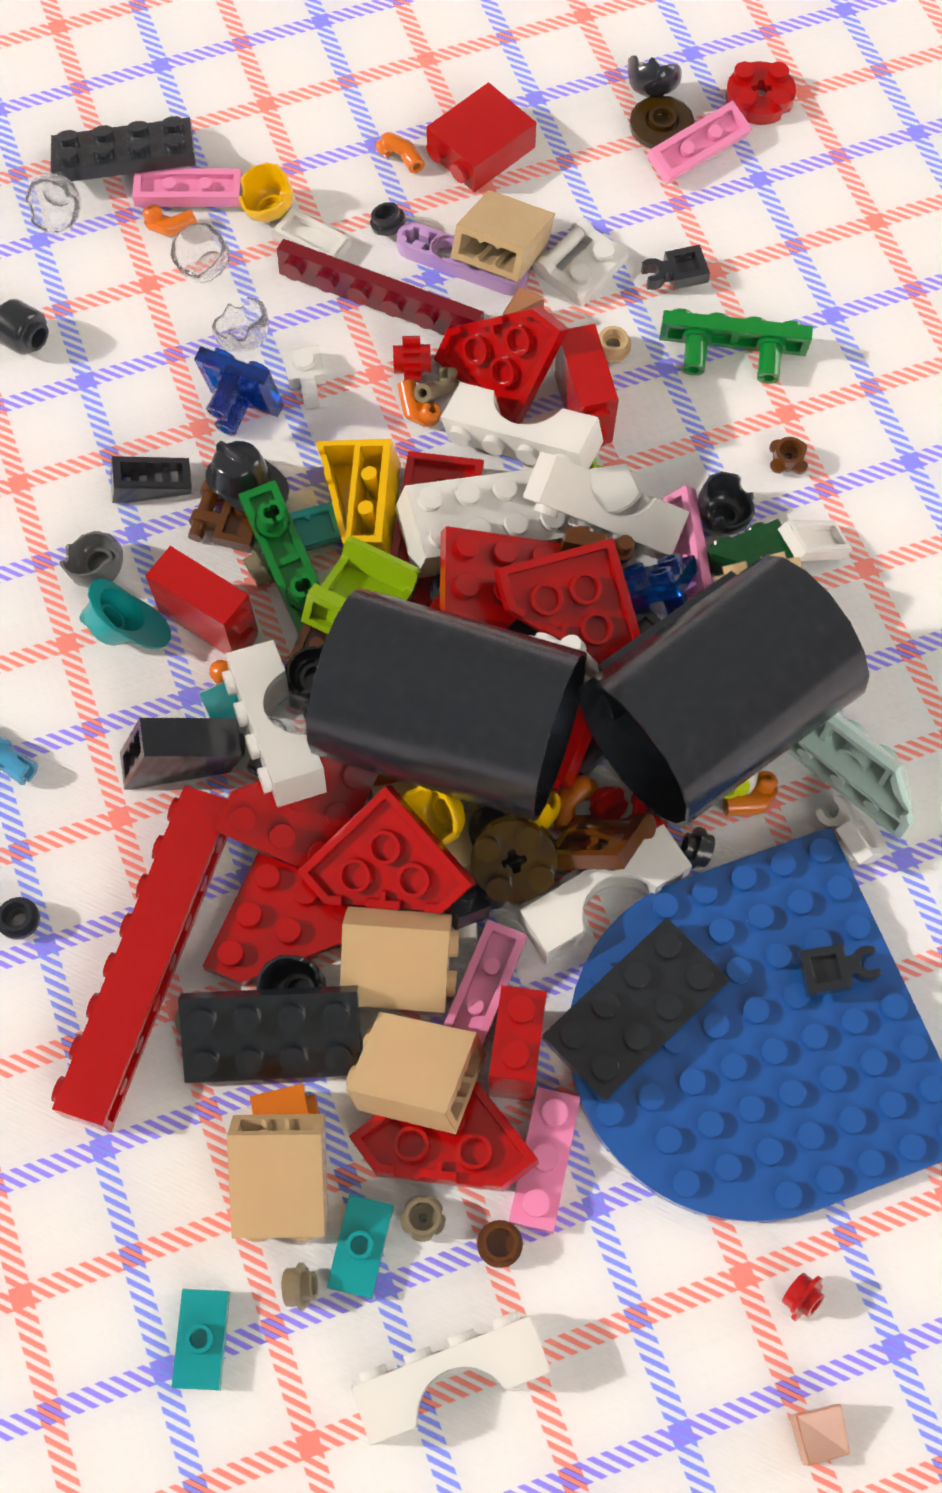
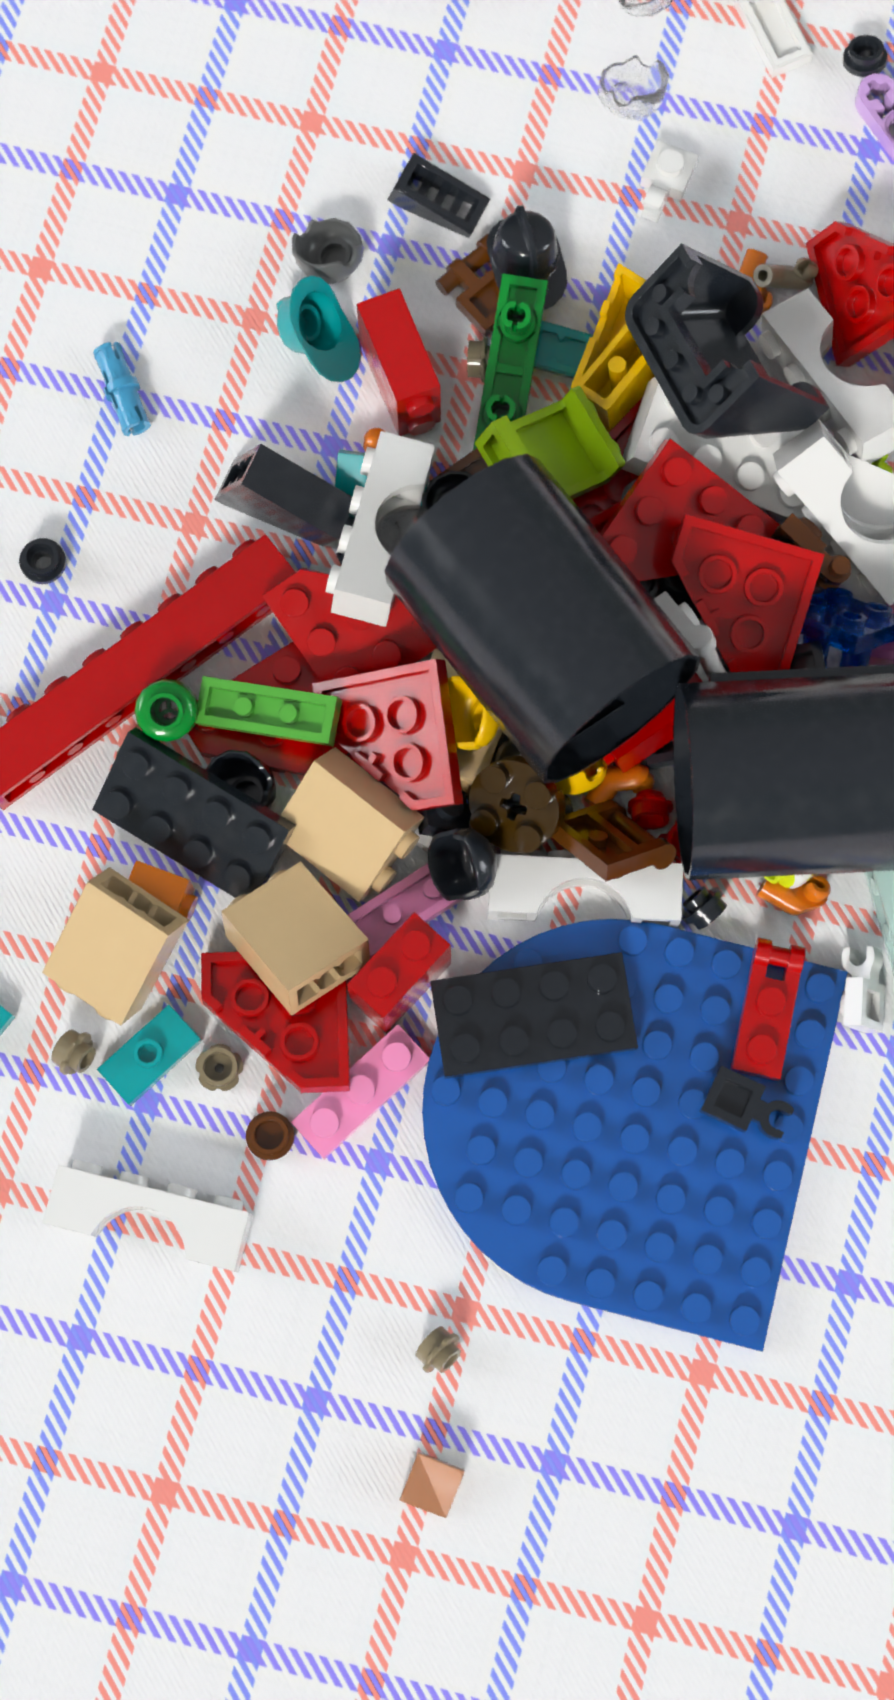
camera: 35 degrees right, 10 degrees up
clear blue plate [194,346,284,436] -> none
dark red plate [277,239,484,334] -> none
red gear [393,336,431,382] -> none
red plate [782,1273,825,1321] -> none
none -> green head [135,679,198,742]
none -> bright green plate [195,676,342,747]
none -> dark tan plate [415,1326,461,1373]
none -> black hair [428,828,497,901]
none -> black windscreen [625,243,830,439]
none -> red plate [730,937,806,1081]

